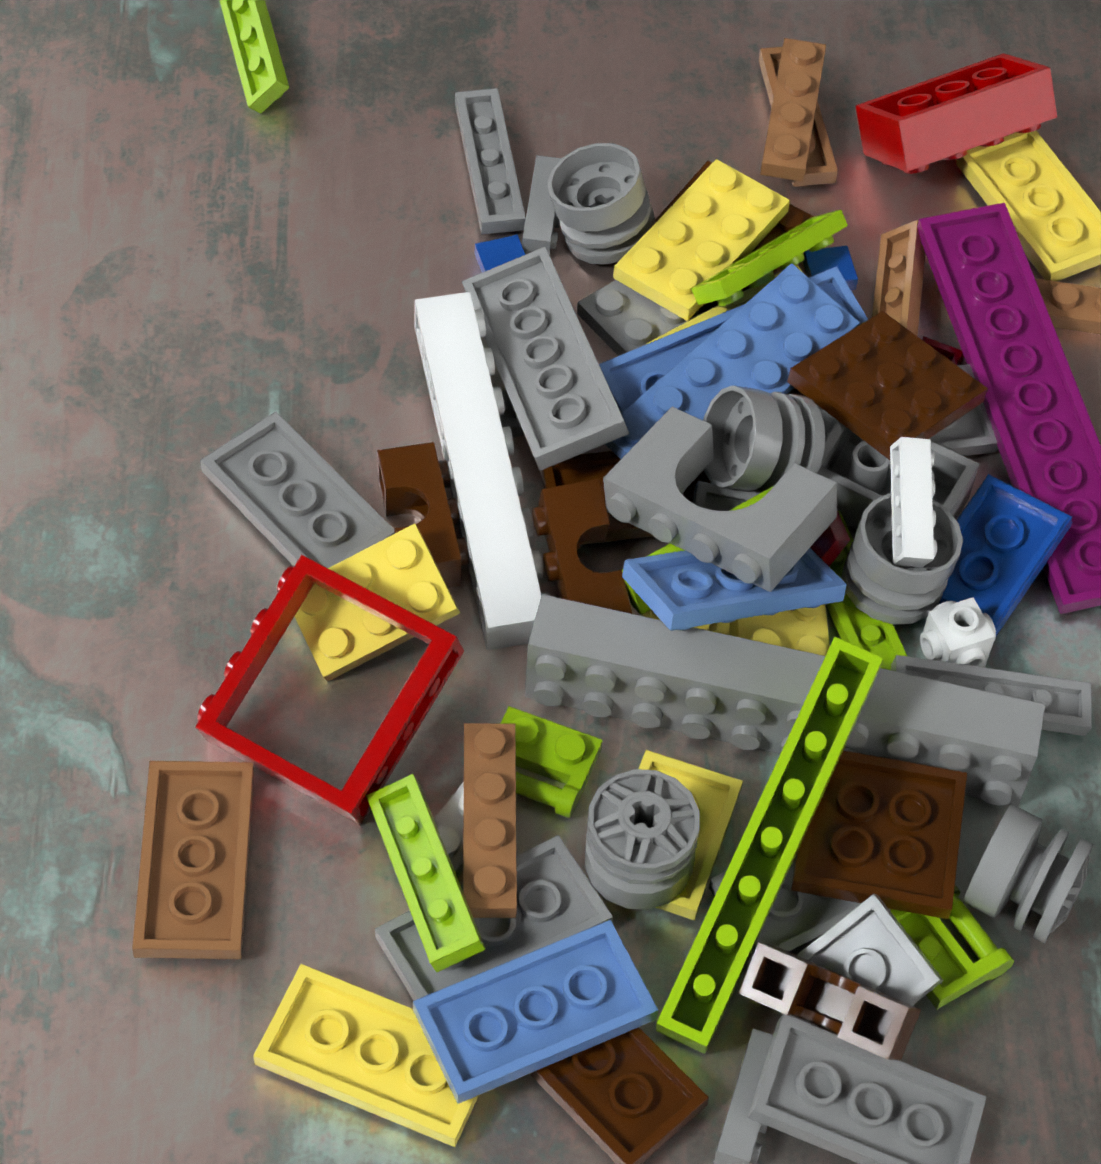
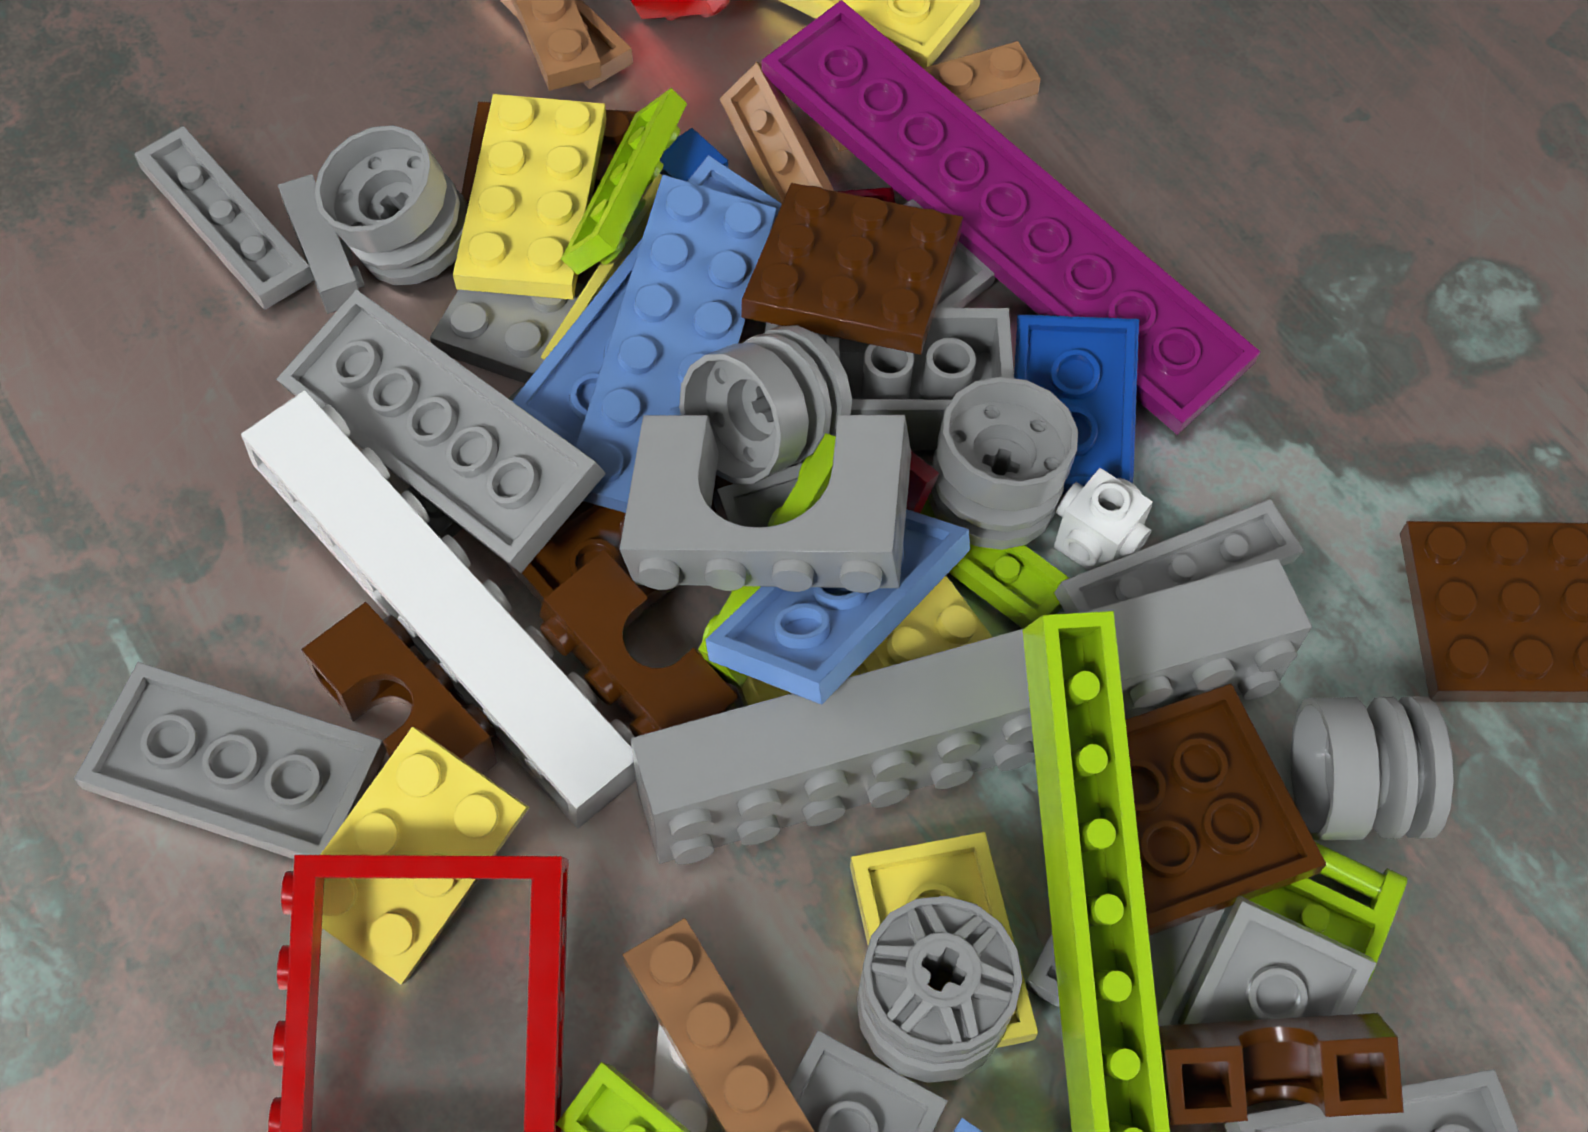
camera: 30 degrees left, 5 degrees up
blue tile [474,235,526,273] -> none
lime plate [500,706,603,818] -> none
white piece [890,437,937,568] -> none

